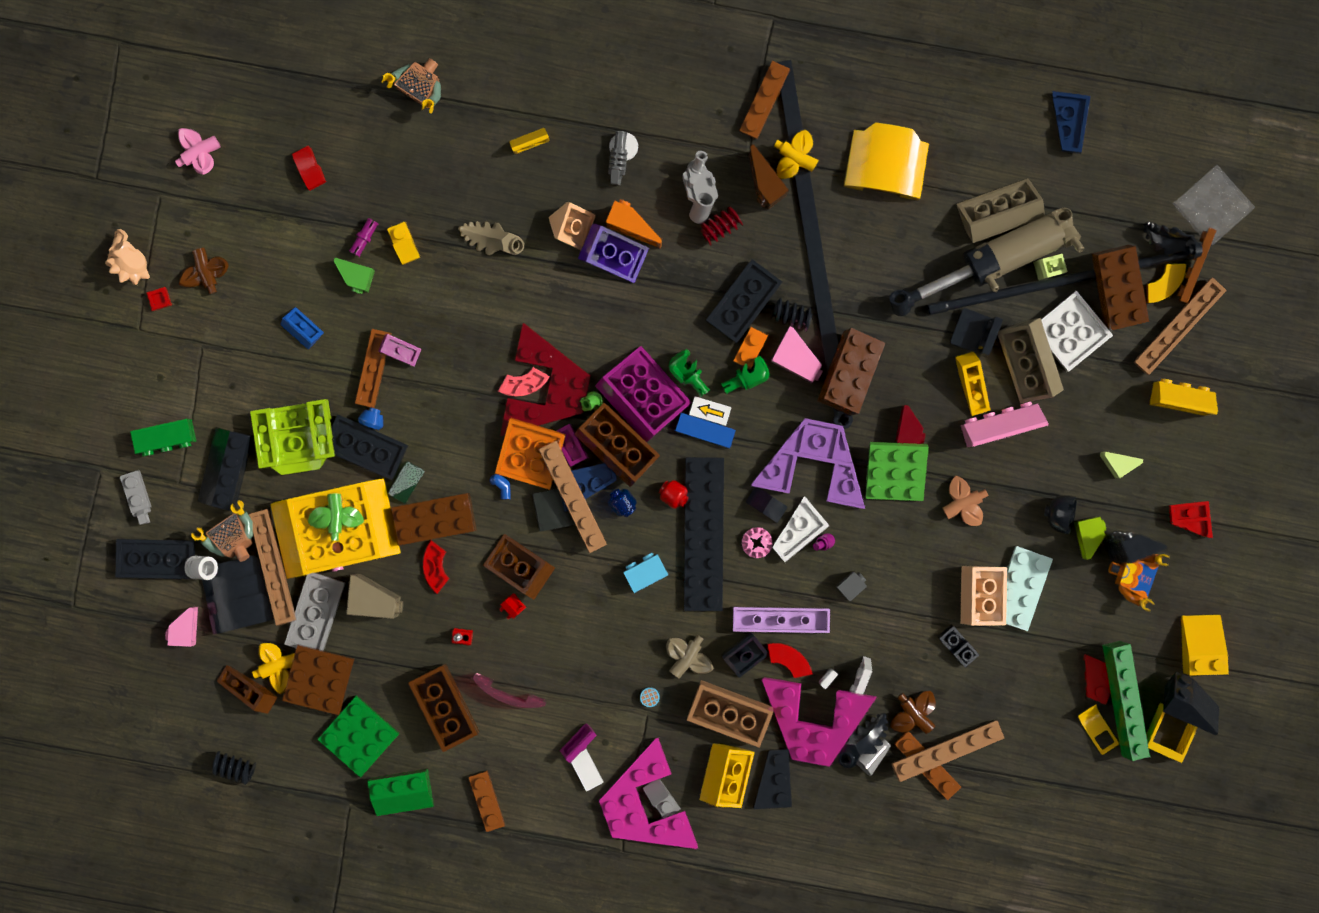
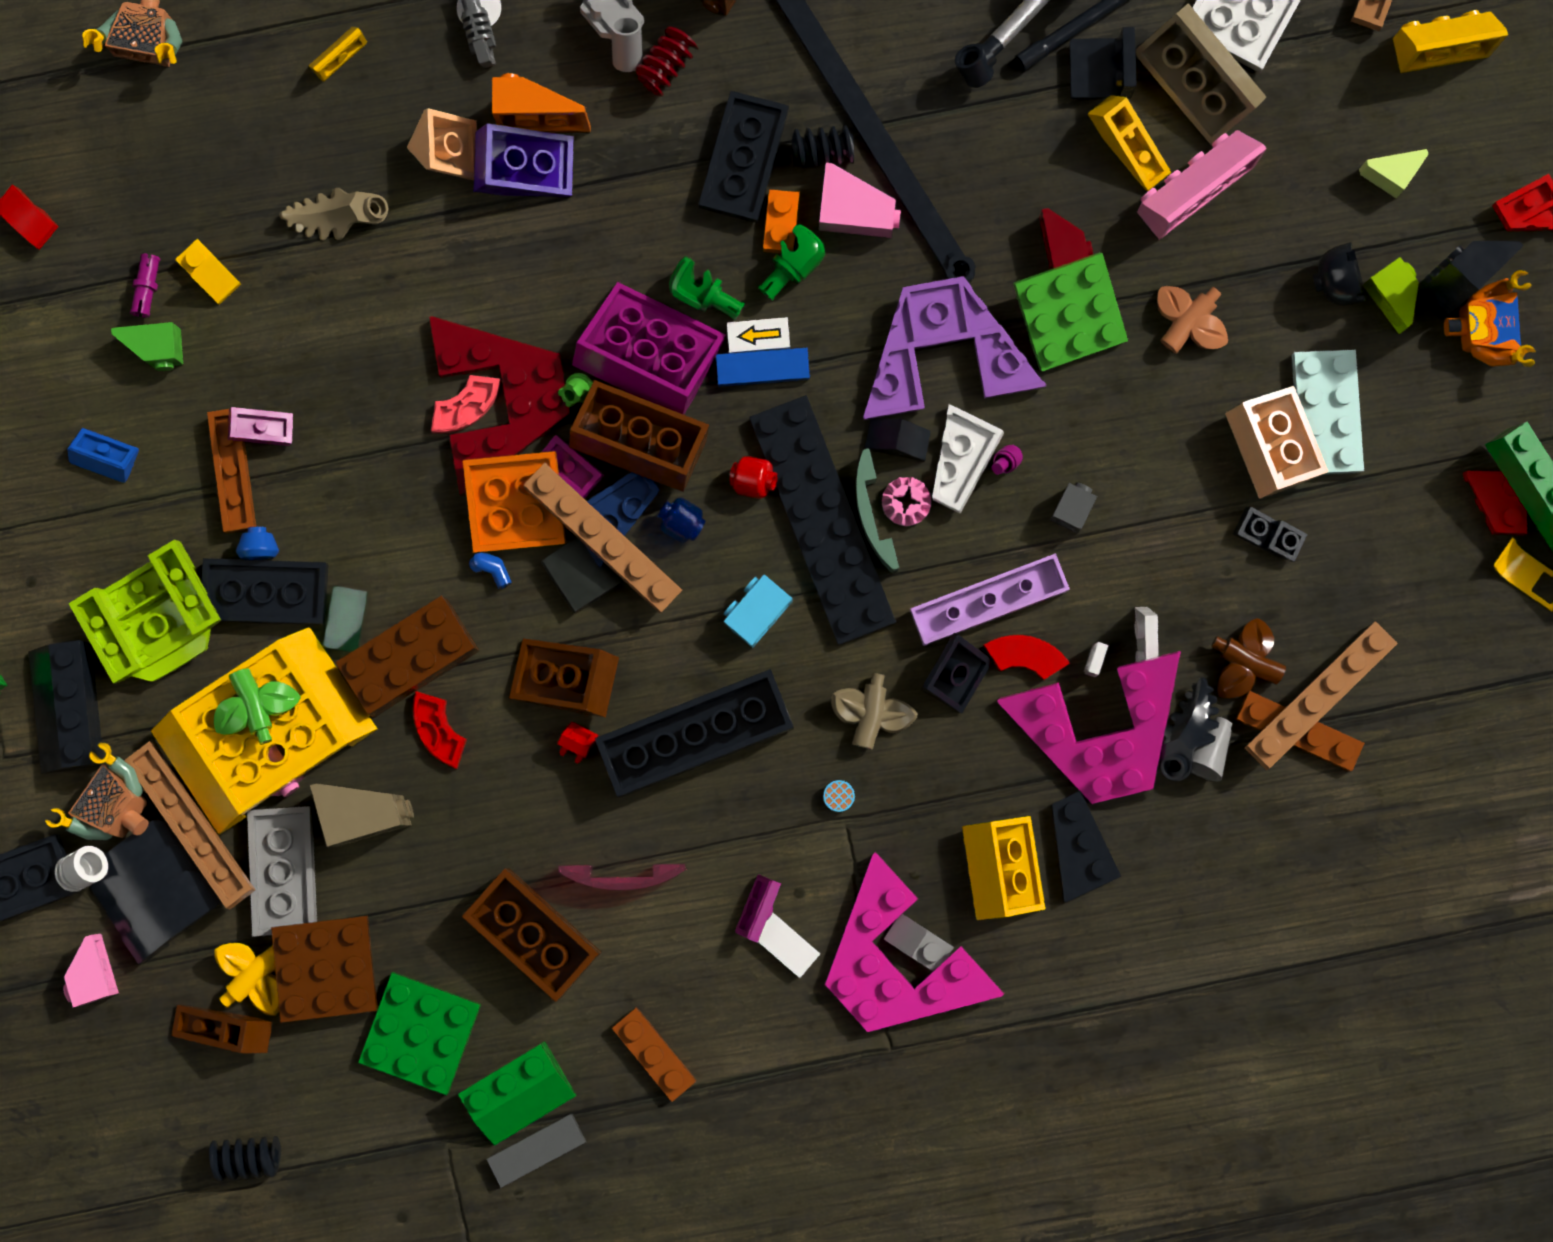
camera: 10 degrees left, 5 degrees down
red piece [451,628,473,646] -> none
medium nougat brick [687,680,773,748] -> none
reddish brown brick [817,328,885,416] -> none
none -> dark grey tile [486,1113,586,1187]
none -> black brick [595,669,794,798]
none -> sand green slope [856,448,899,573]

